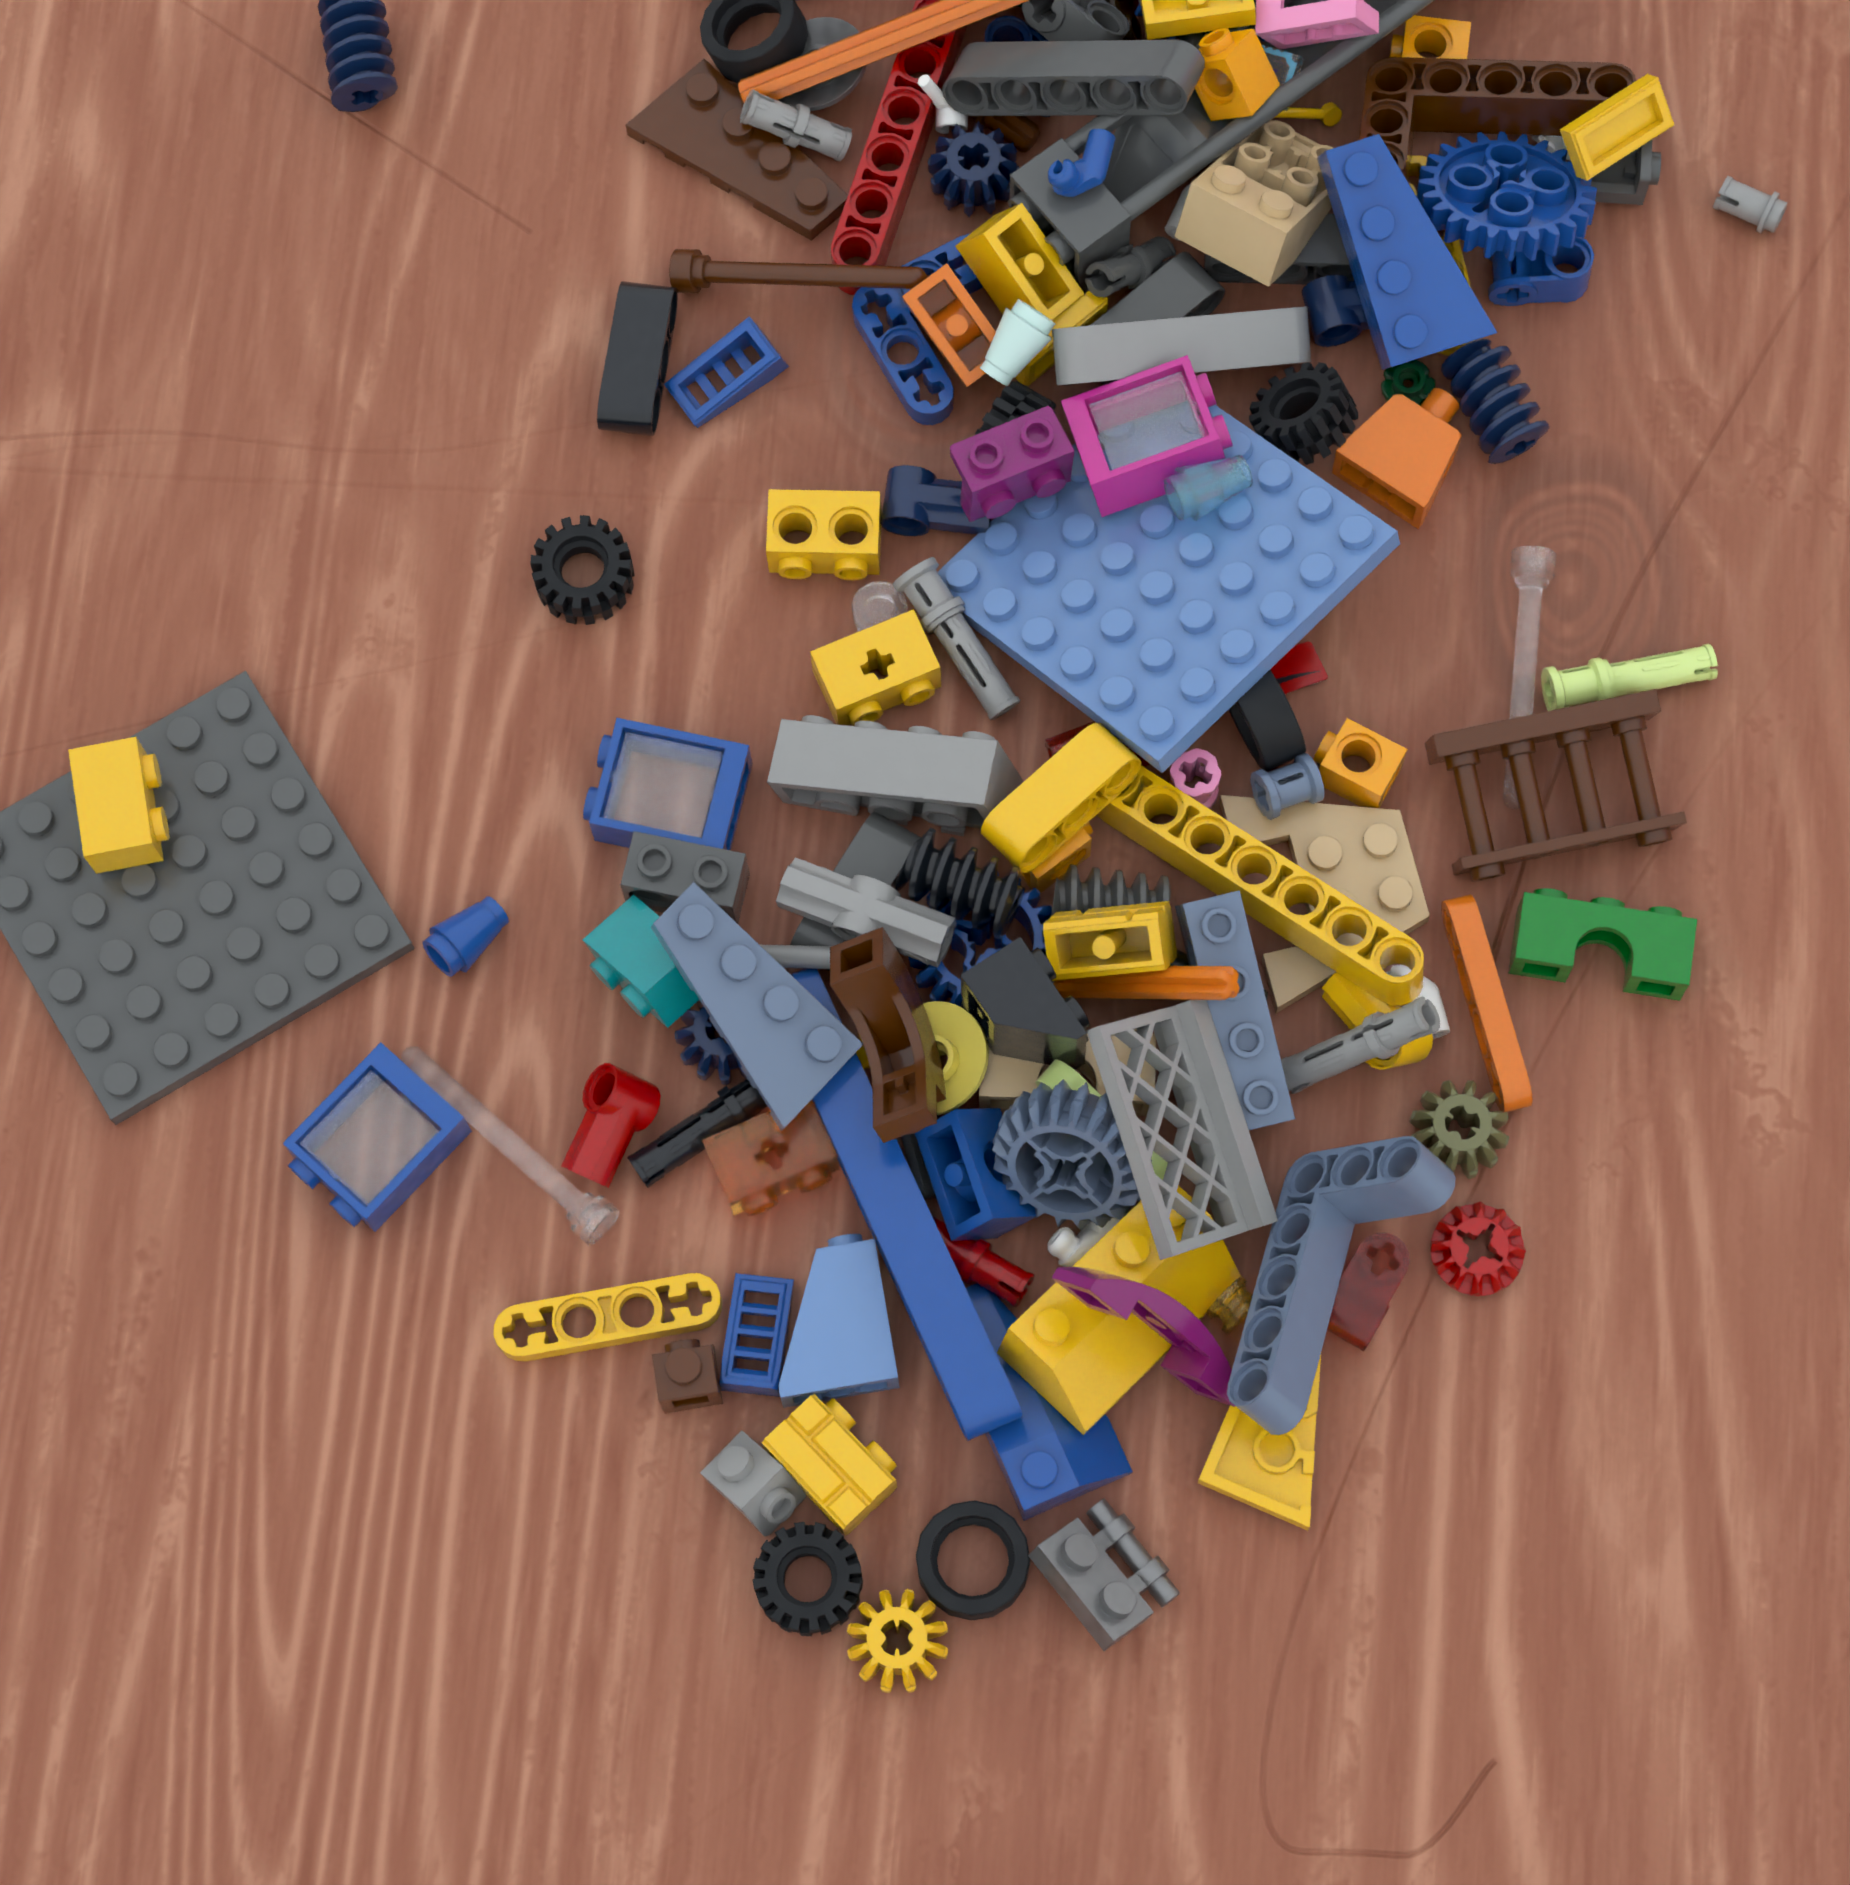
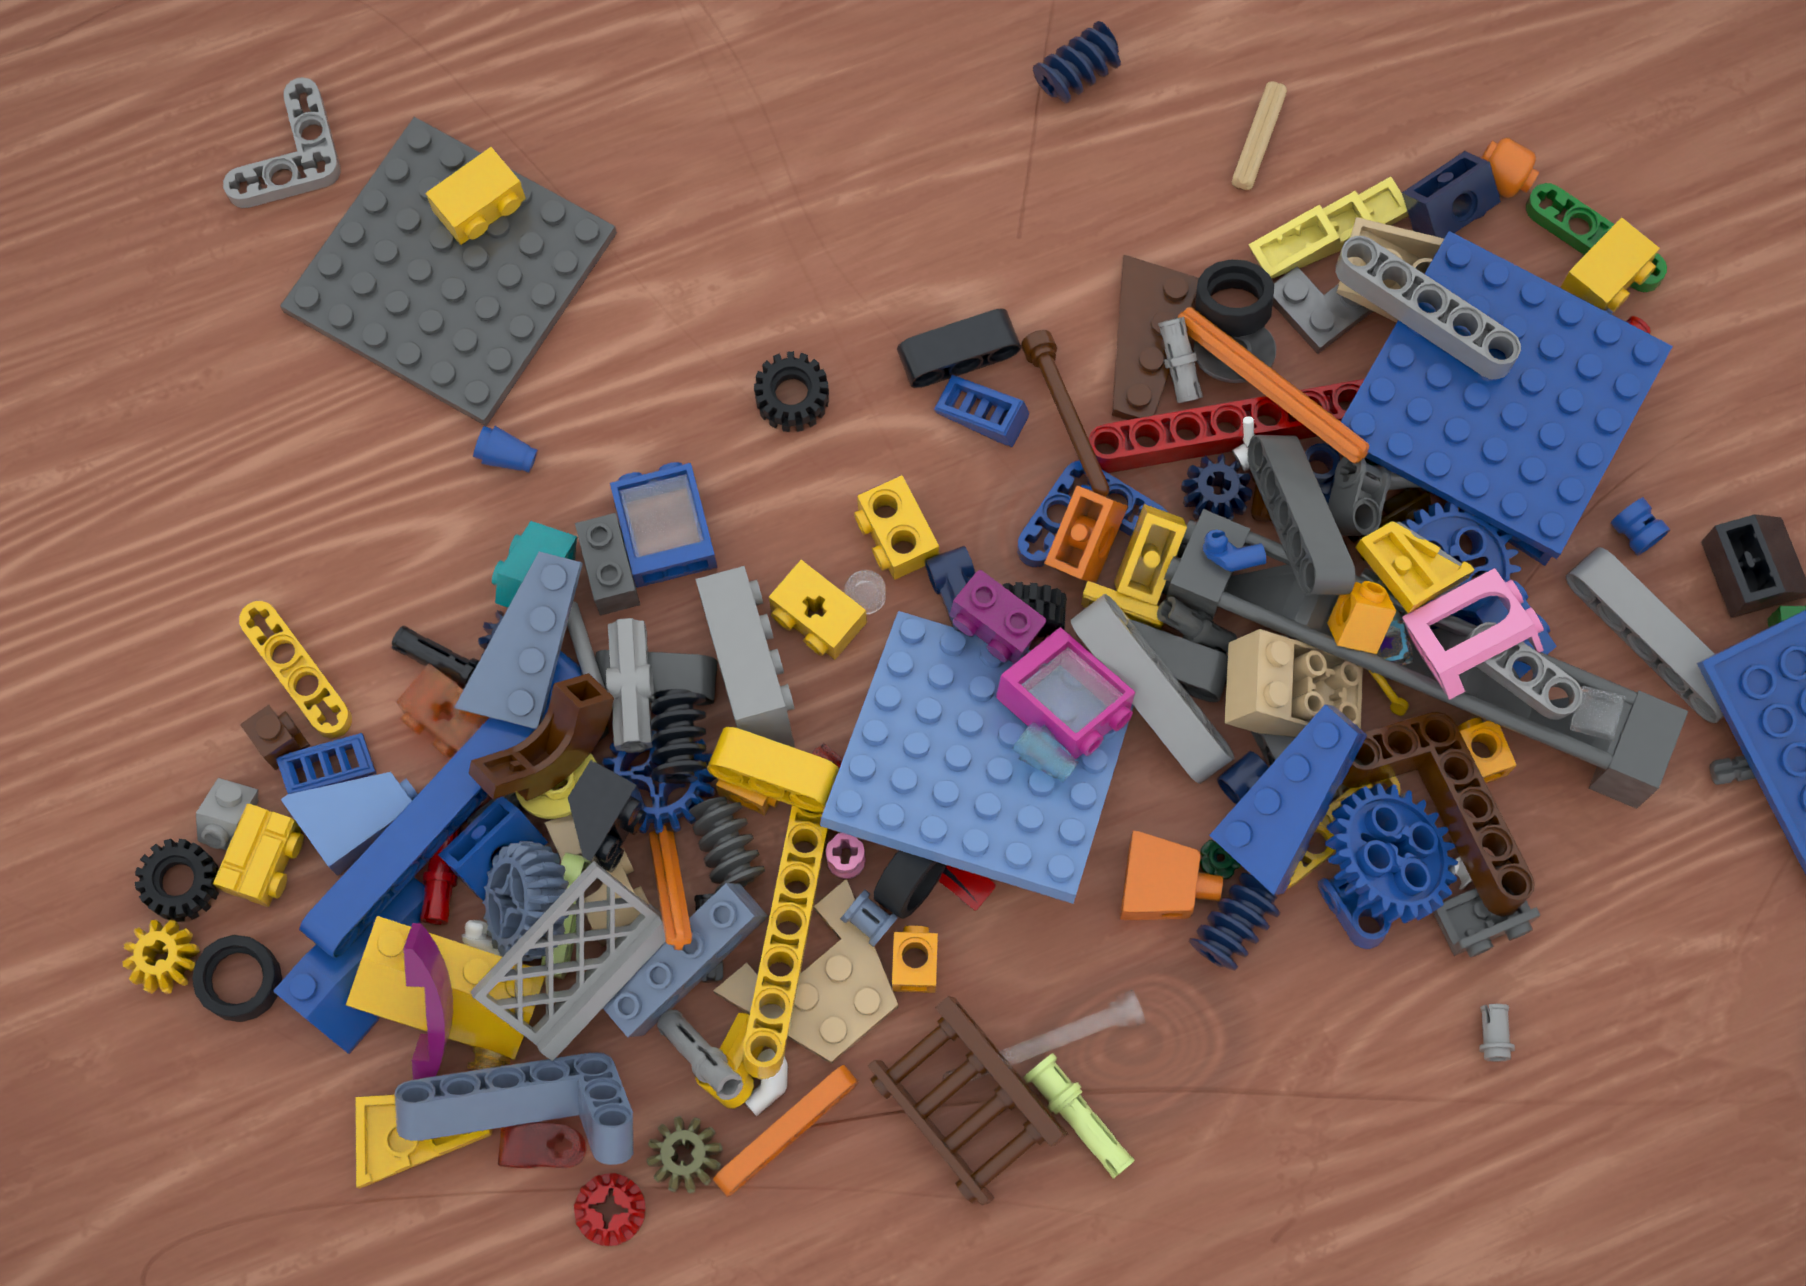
camera: 60 degrees right, 0 degrees up
window [283,1042,472,1232] -> none
clear piece [401,1046,620,1246] -> none
red piece [561,1063,661,1188] -> none
light grey pin [892,557,1021,721] -> none
light aqua cone [980,299,1055,386] -> none
flat silver plate [1028,1499,1180,1651] -> none
yellow brick [1043,901,1177,981] -> none
black tyre [1249,362,1358,465] -> none
green arch [1508,888,1697,1001] -> none
yellow tile [1560,74,1674,181] -> none

